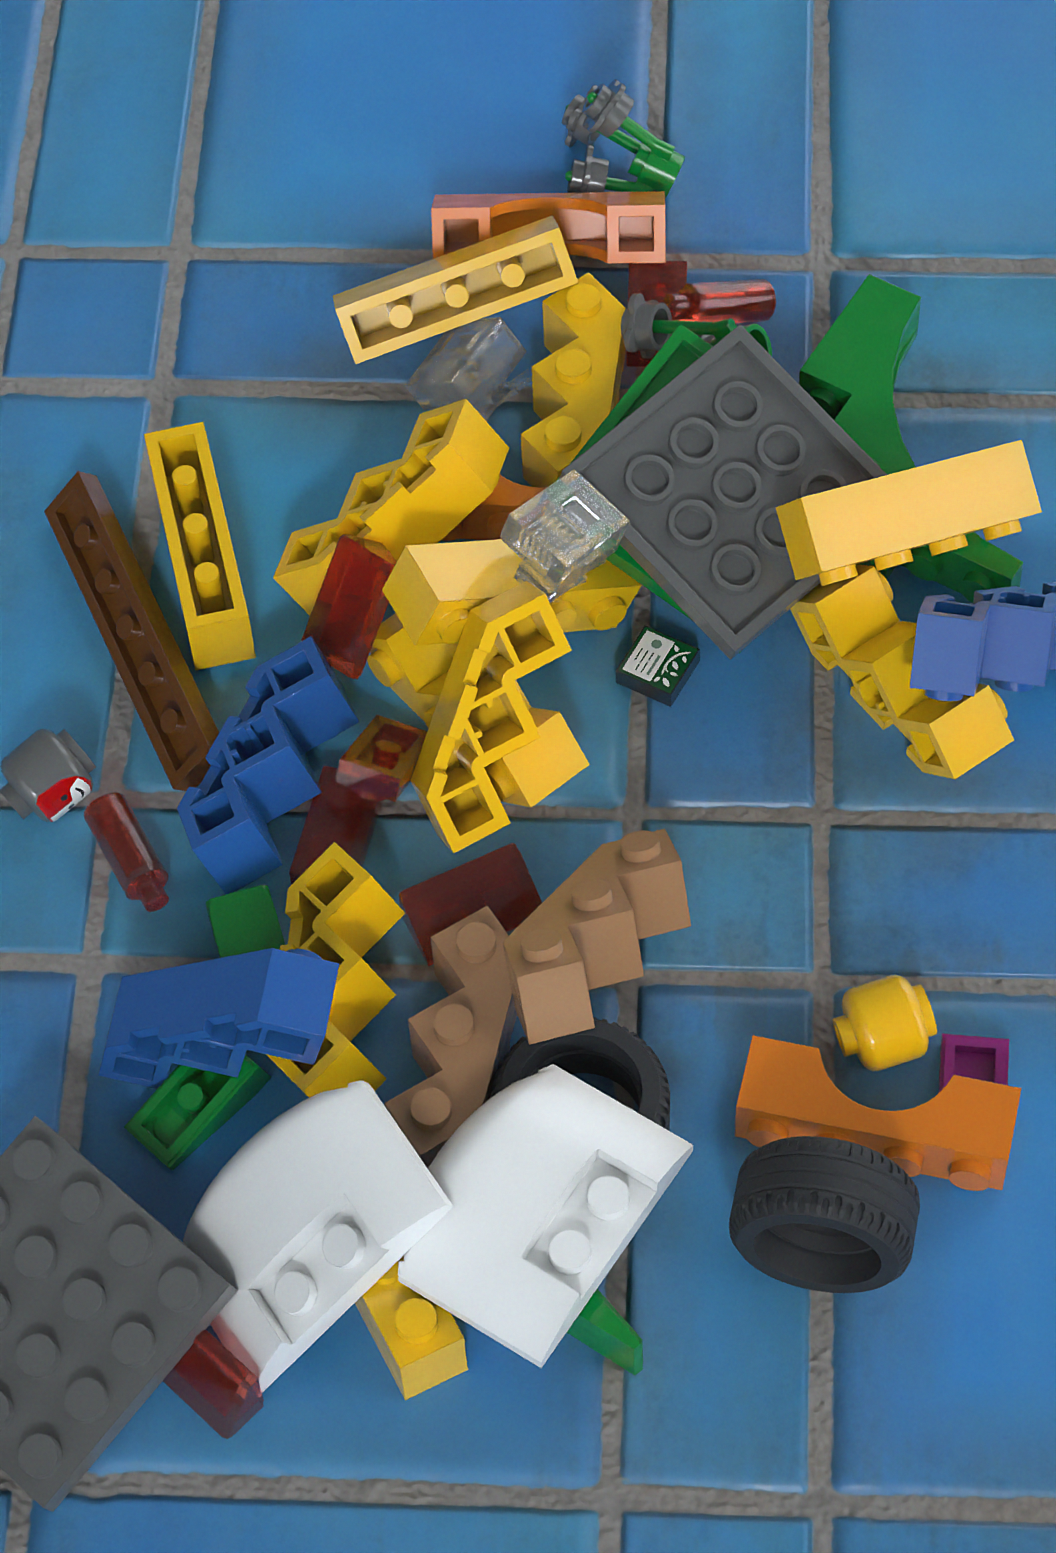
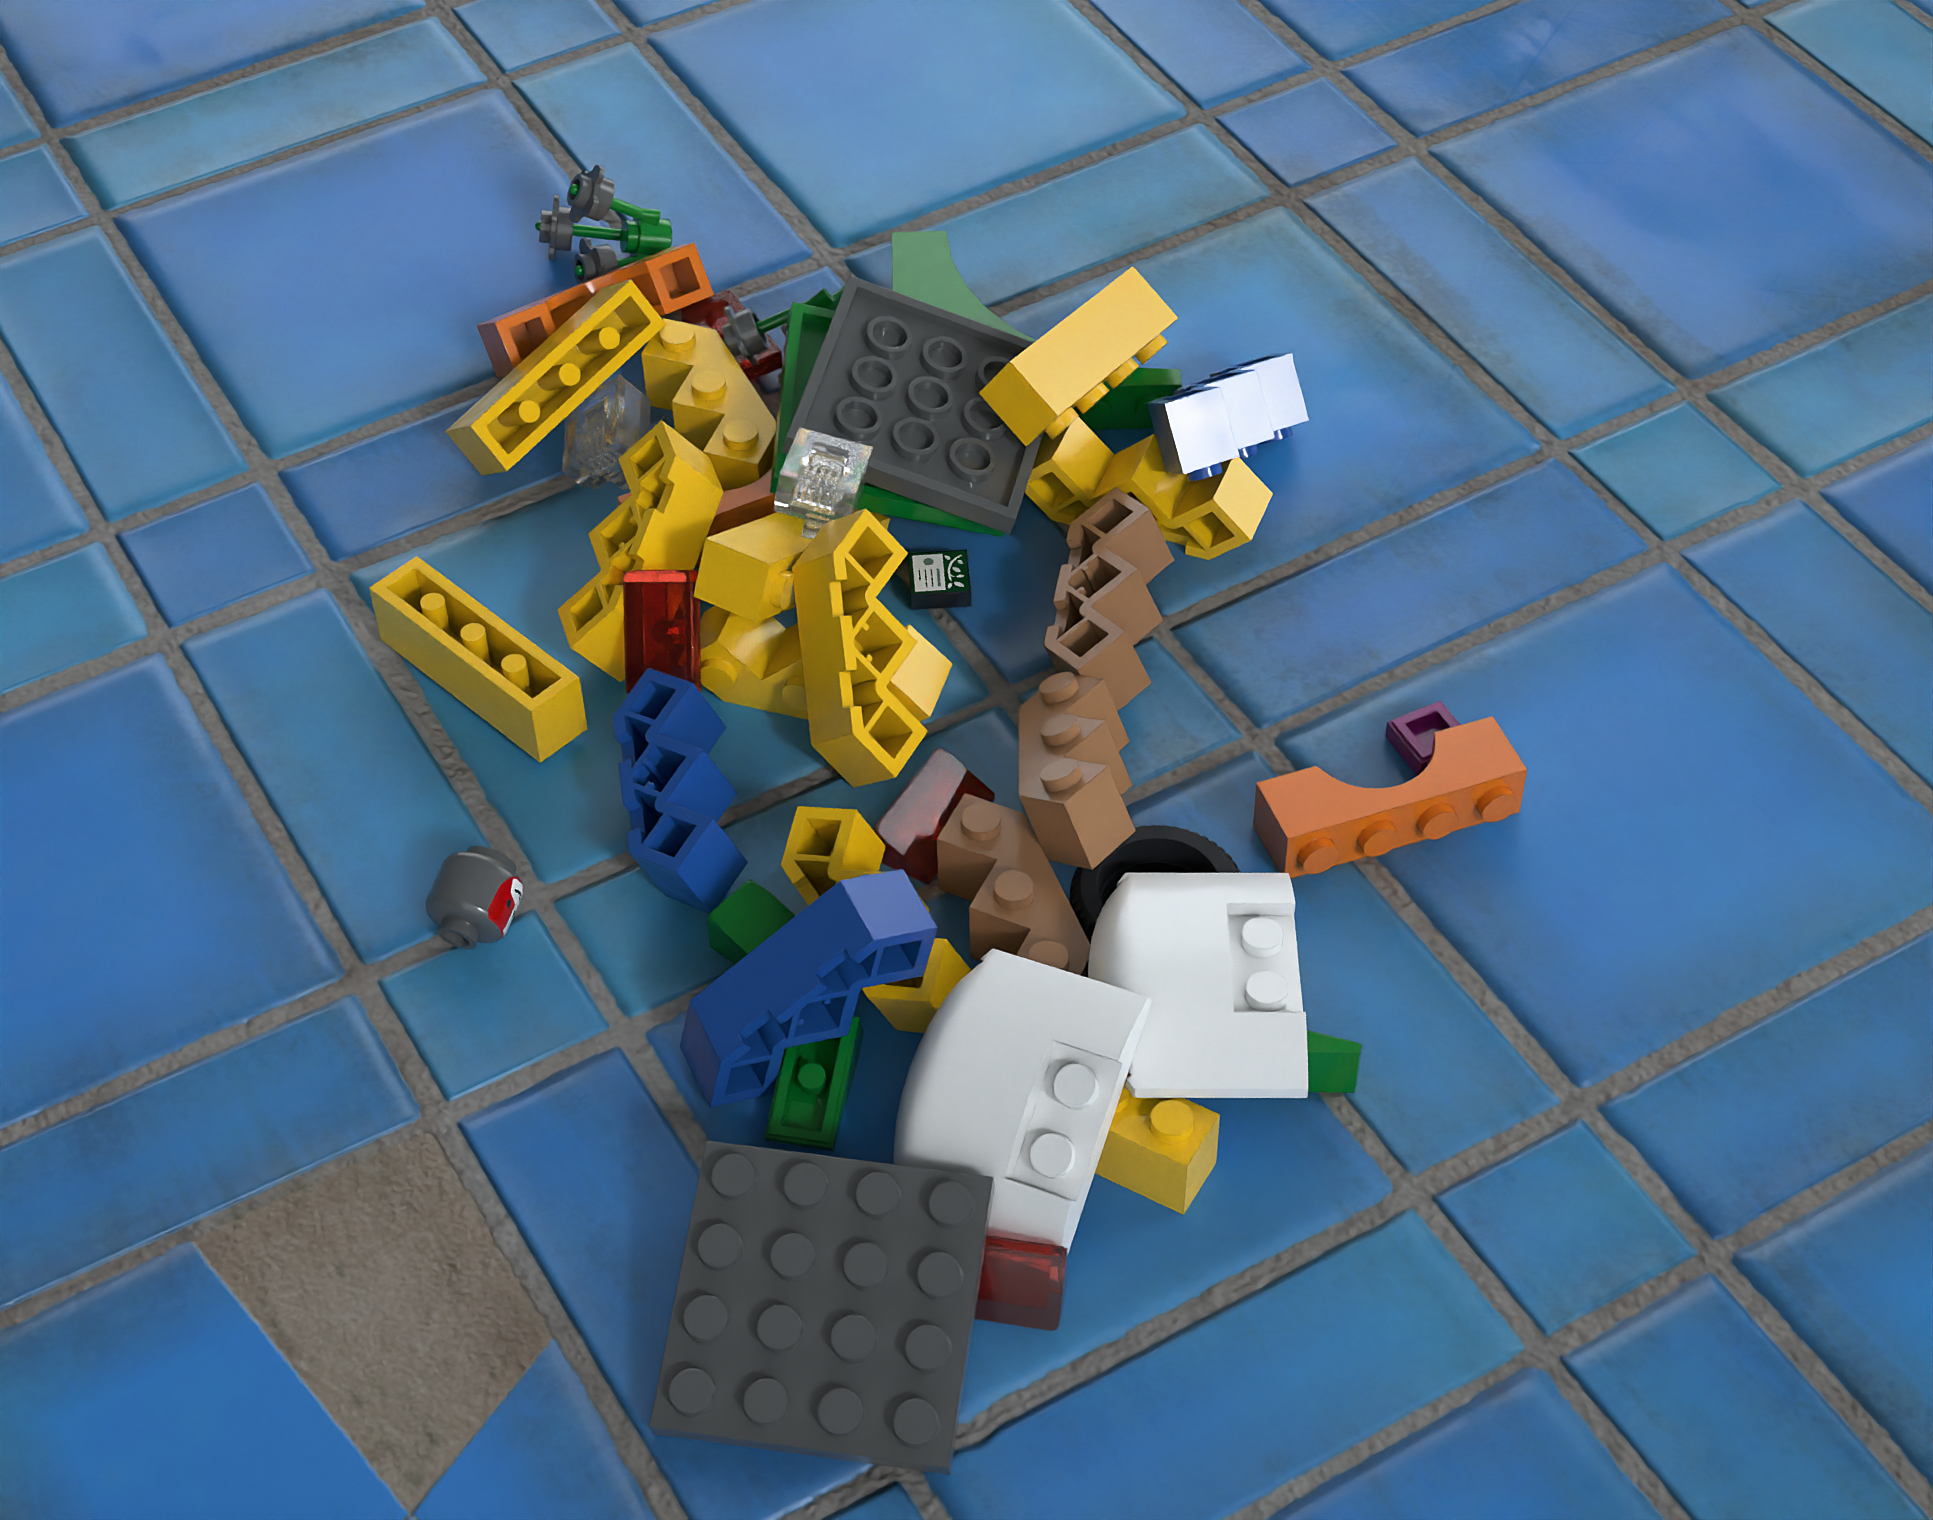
camera: 35 degrees left, 10 degrees down
reddish brown plate [44,471,219,791] -> none
clear red cylinder [83,792,169,912] -> none
clear red plate [289,766,386,885] -> none
clear red plate [334,715,427,802] -> none
clear red cylinder [663,279,776,323] -> none
black tyre [729,1136,920,1293] -> none
yellow head [832,975,937,1071] -> none
none -> medium nougat brick [1044,487,1174,711]

